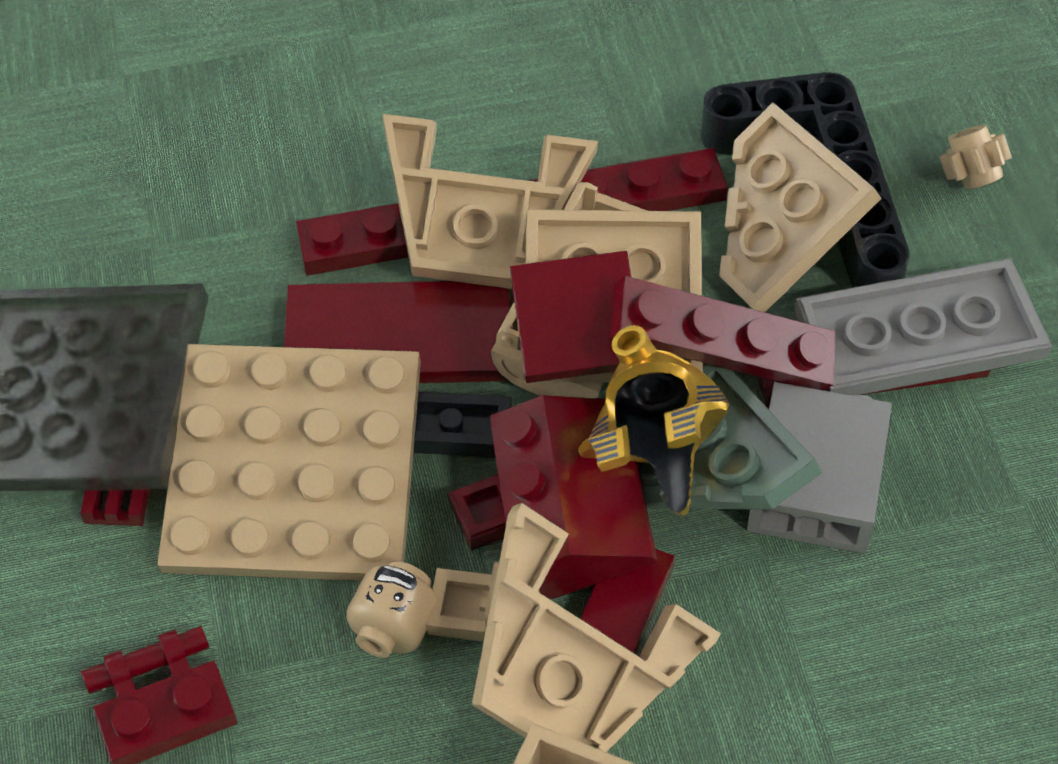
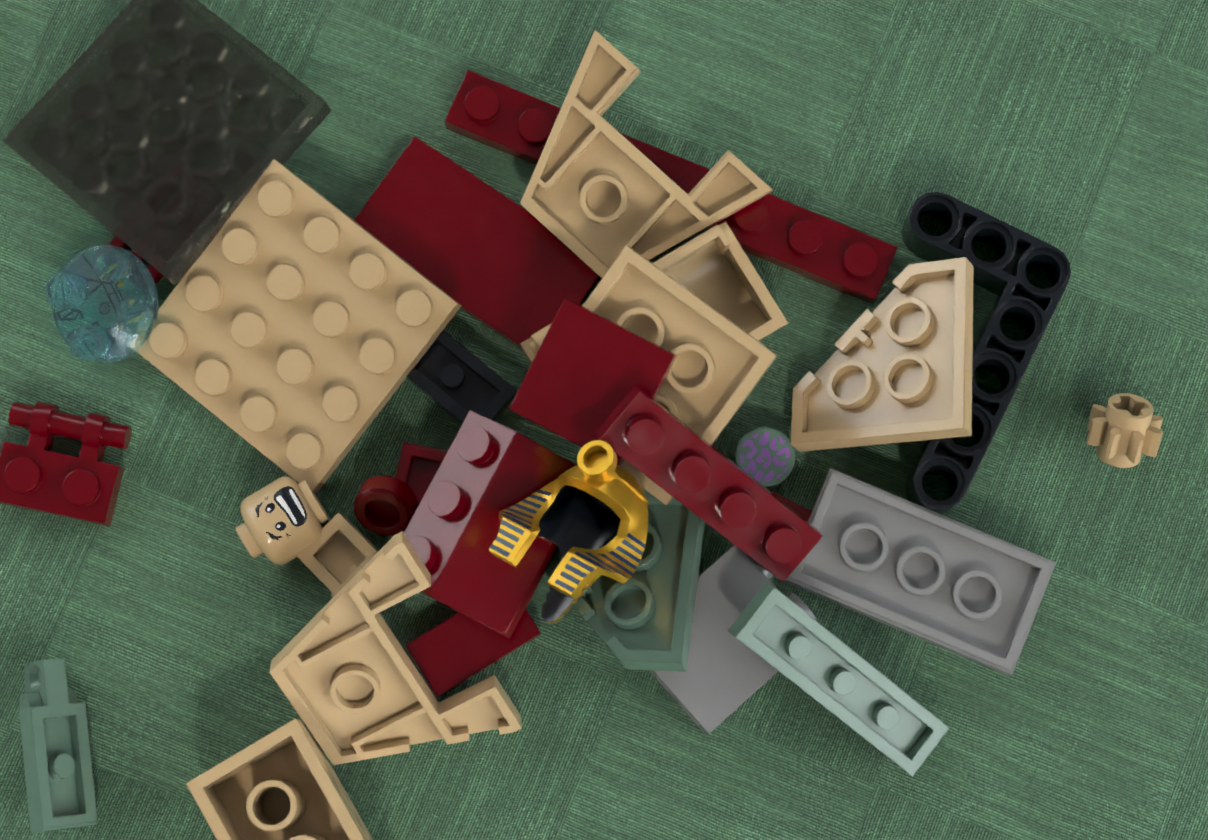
camera: 35 degrees right, 25 degrees up
none -> clear light blue dish [46,245,158,363]
none -> dark red tile [354,475,417,536]
none -> sand green plate [728,582,949,777]

